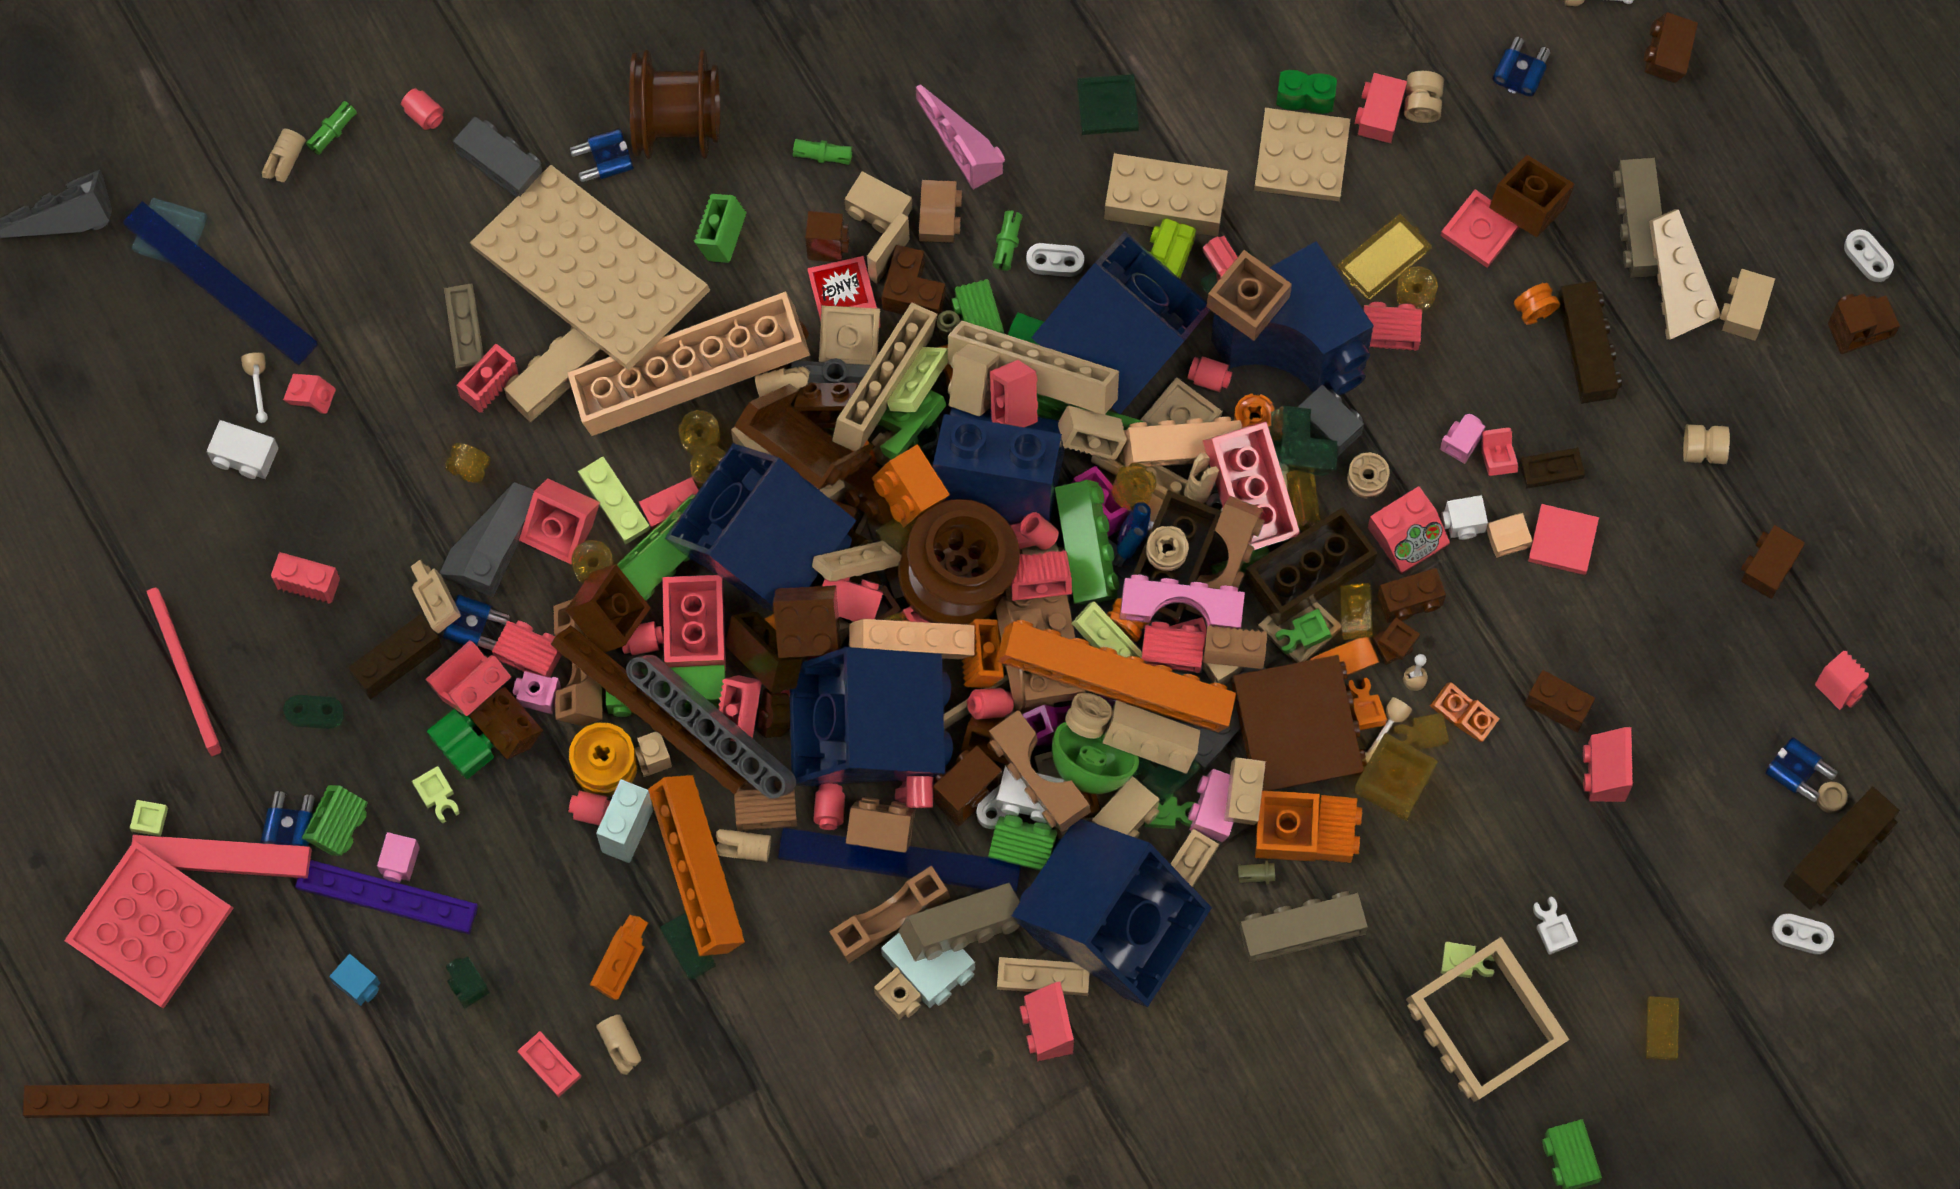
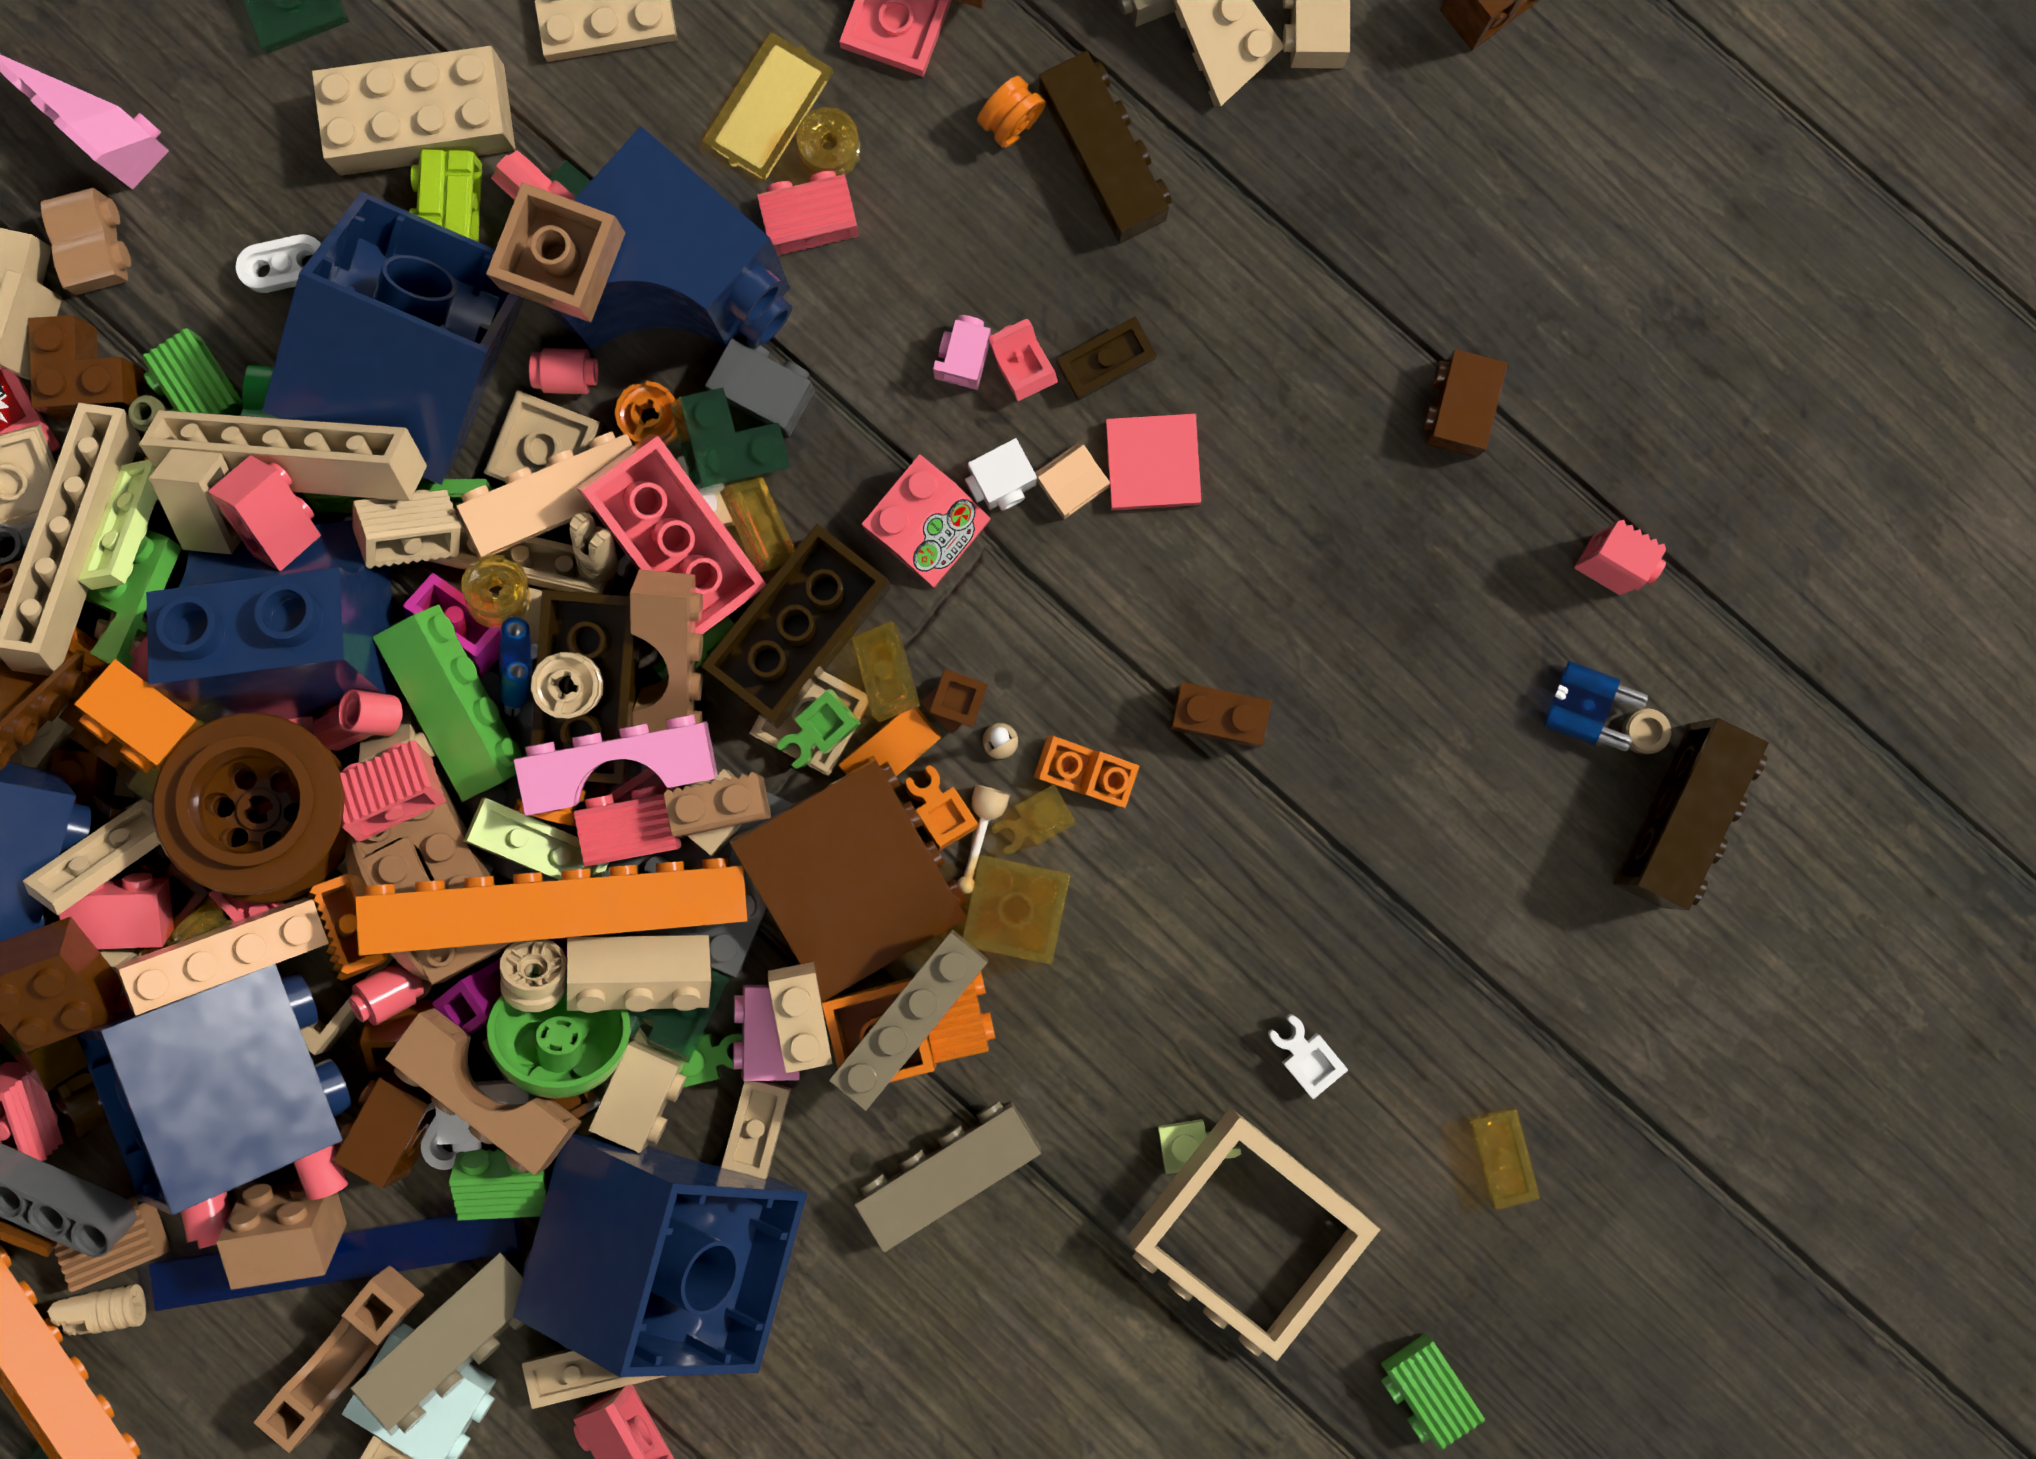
camera: 20 degrees left, 15 degrees up
bright green pin [993,211,1023,271] -> none
olive pin [1238,860,1275,884] -> none
tan wheel [1347,452,1390,499] -> none
reddish brown brick [1378,568,1446,623] -> none
coral slope [1583,727,1633,802] -> none
tan wheel [1683,424,1730,464] -> none
white plate [1772,914,1834,954] -> none
none -> dark tan brick [829,930,989,1111]

